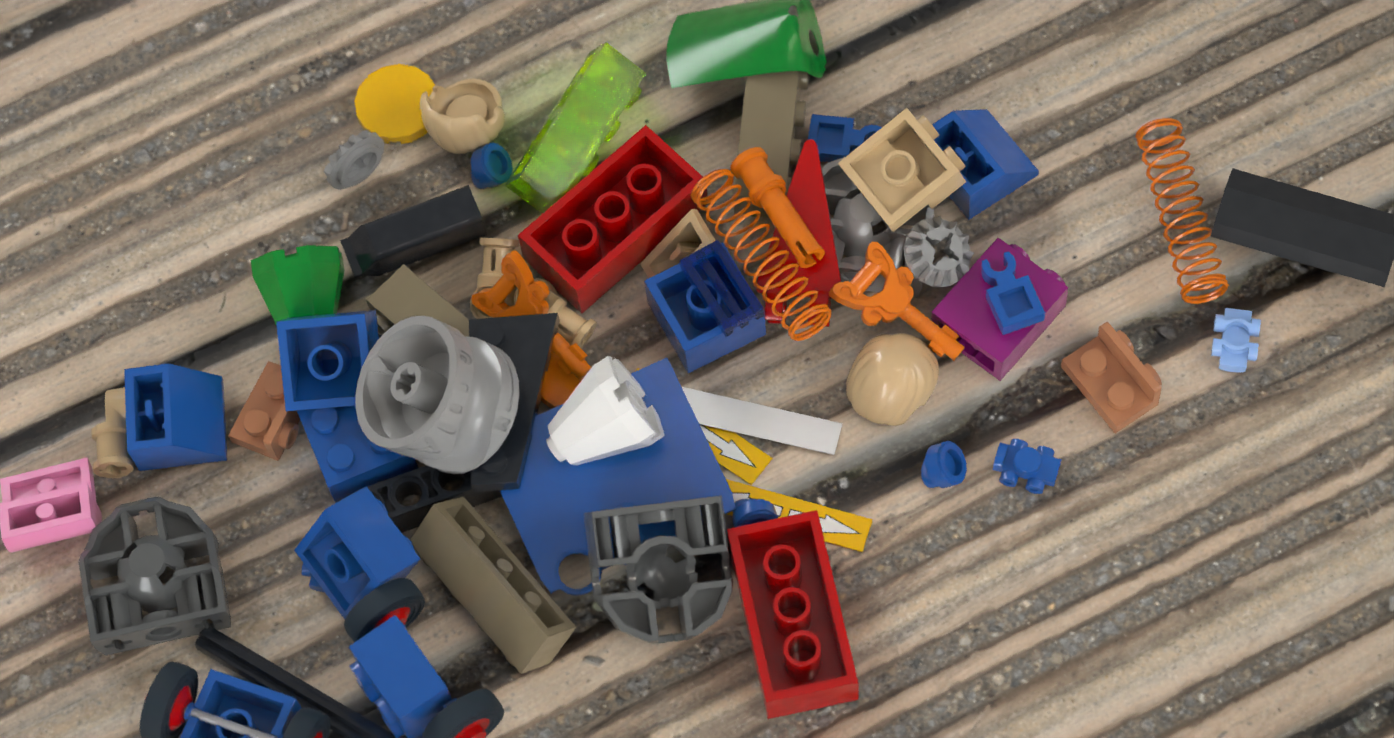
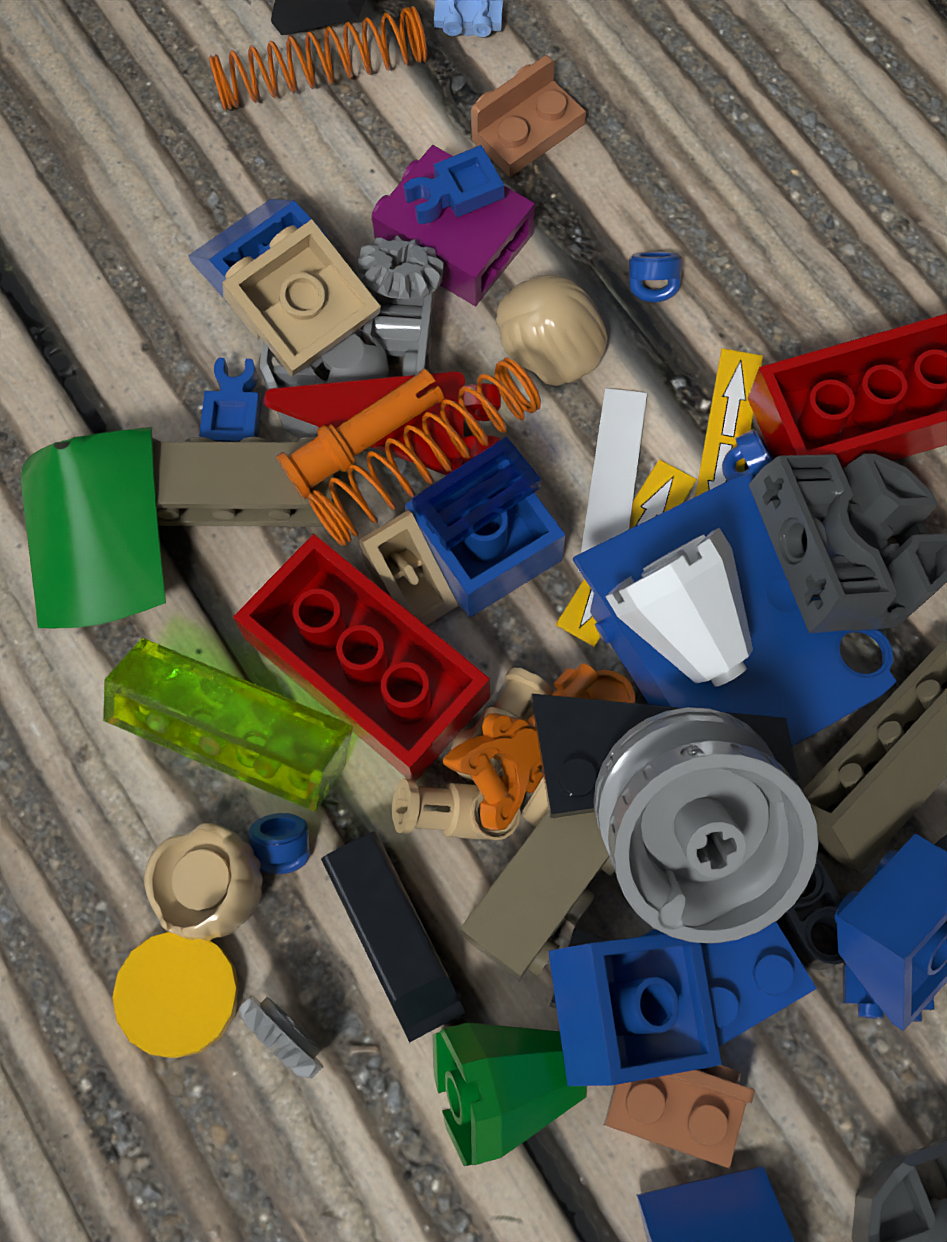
camera: 100 degrees left, 5 degrees up
orange piece [829,242,965,361] -> none
blue piece [993,439,1062,494] -> none

